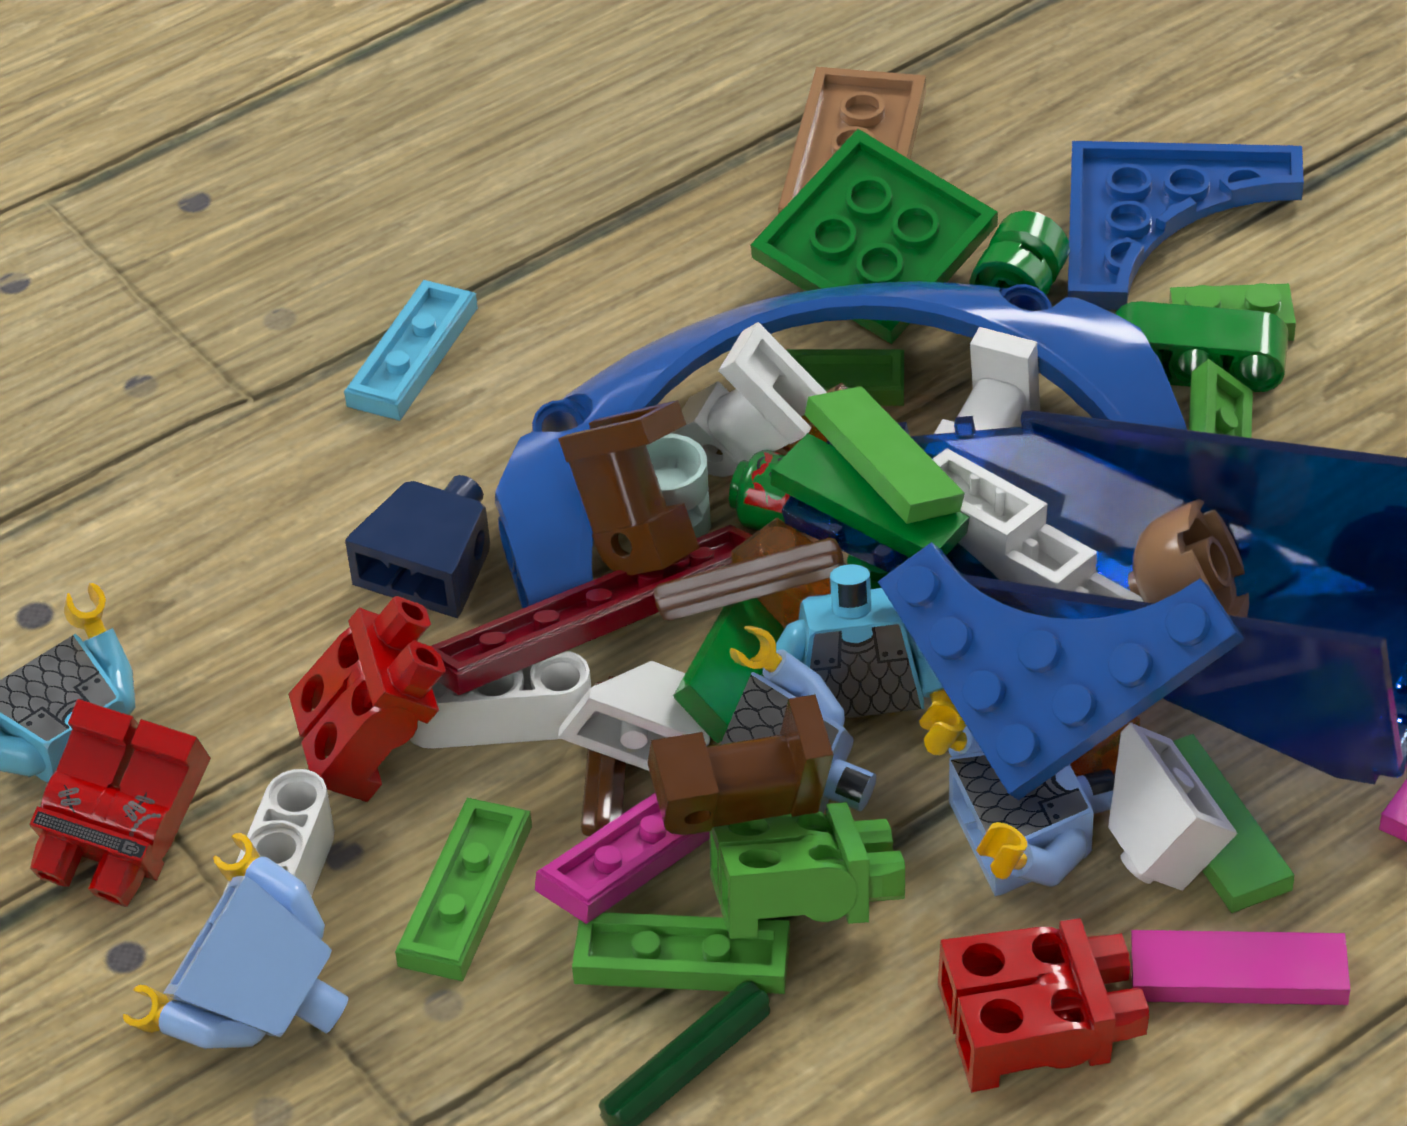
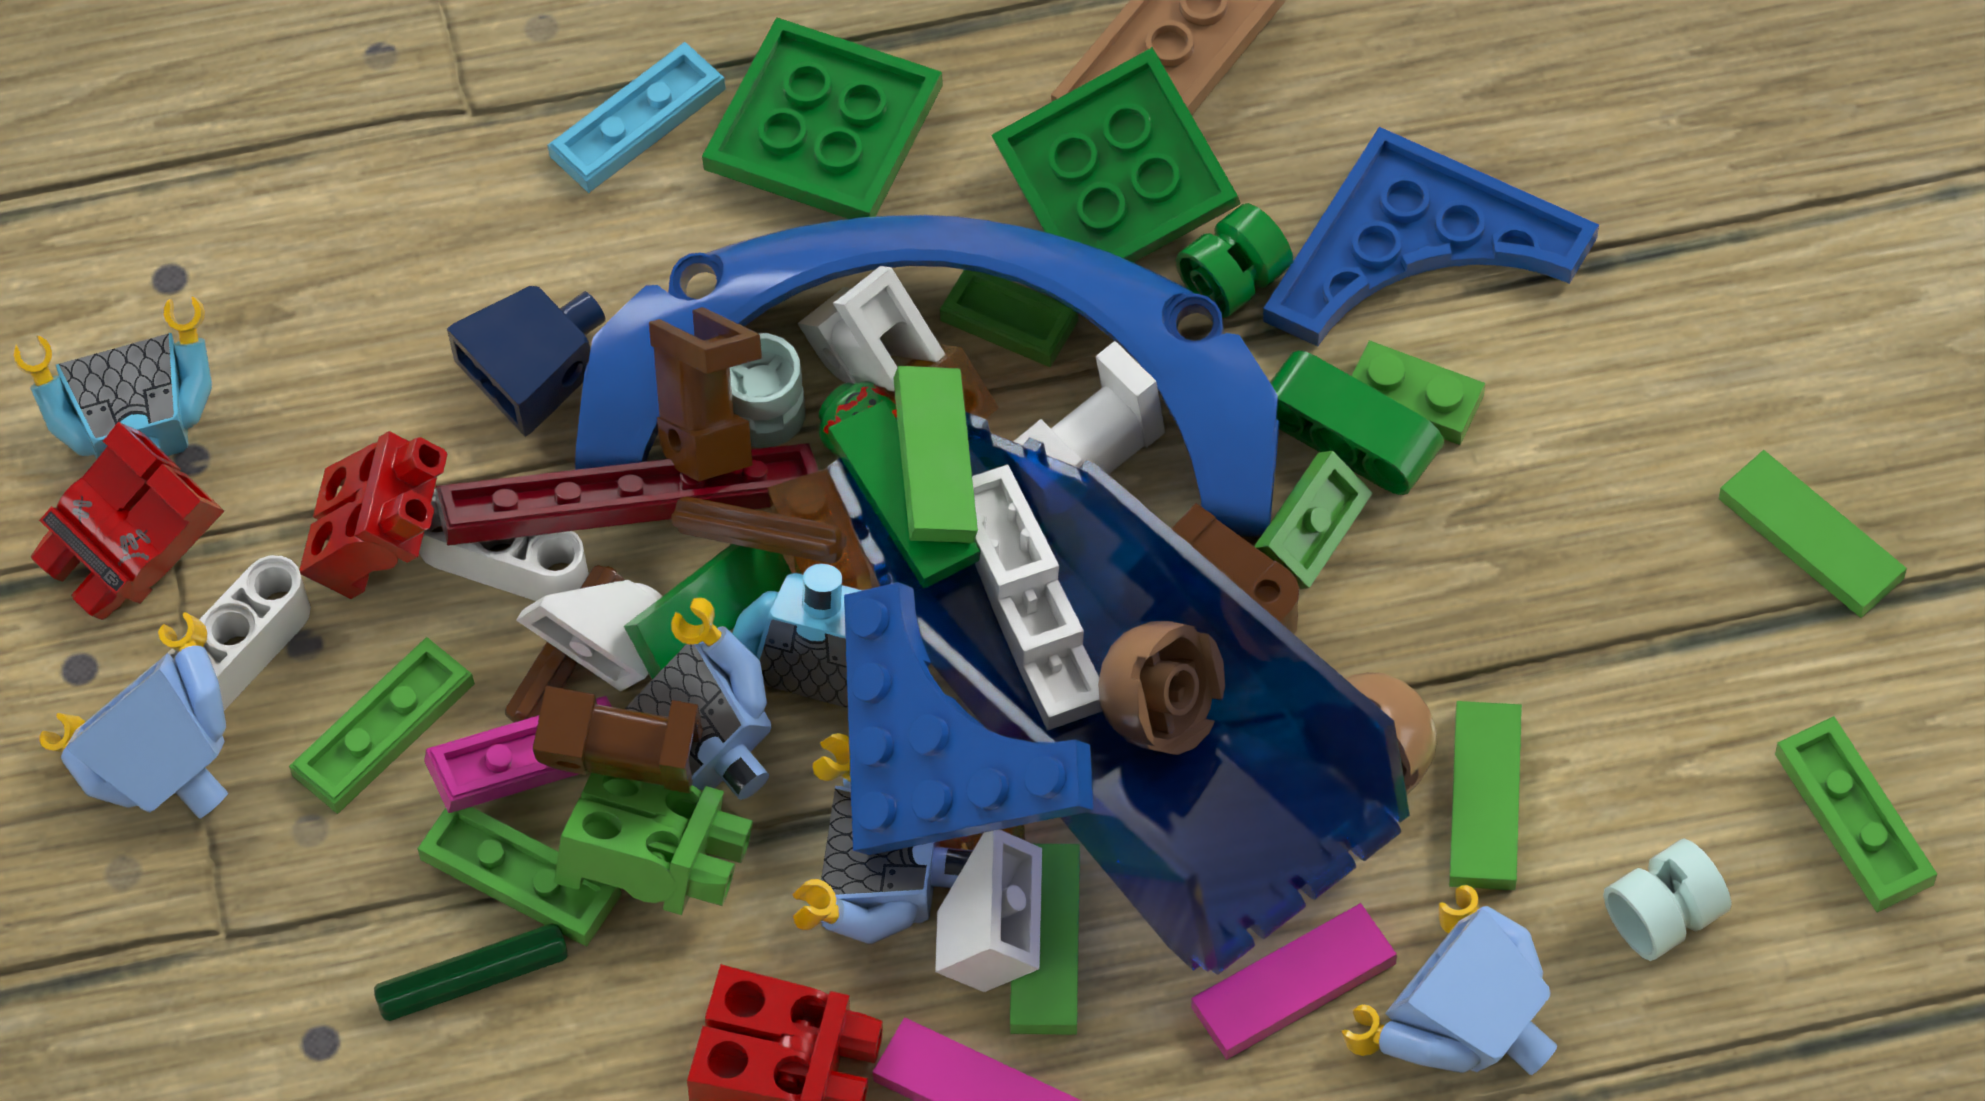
camera: 25 degrees right, 15 degrees up
none -> green plate [702,17,943,219]

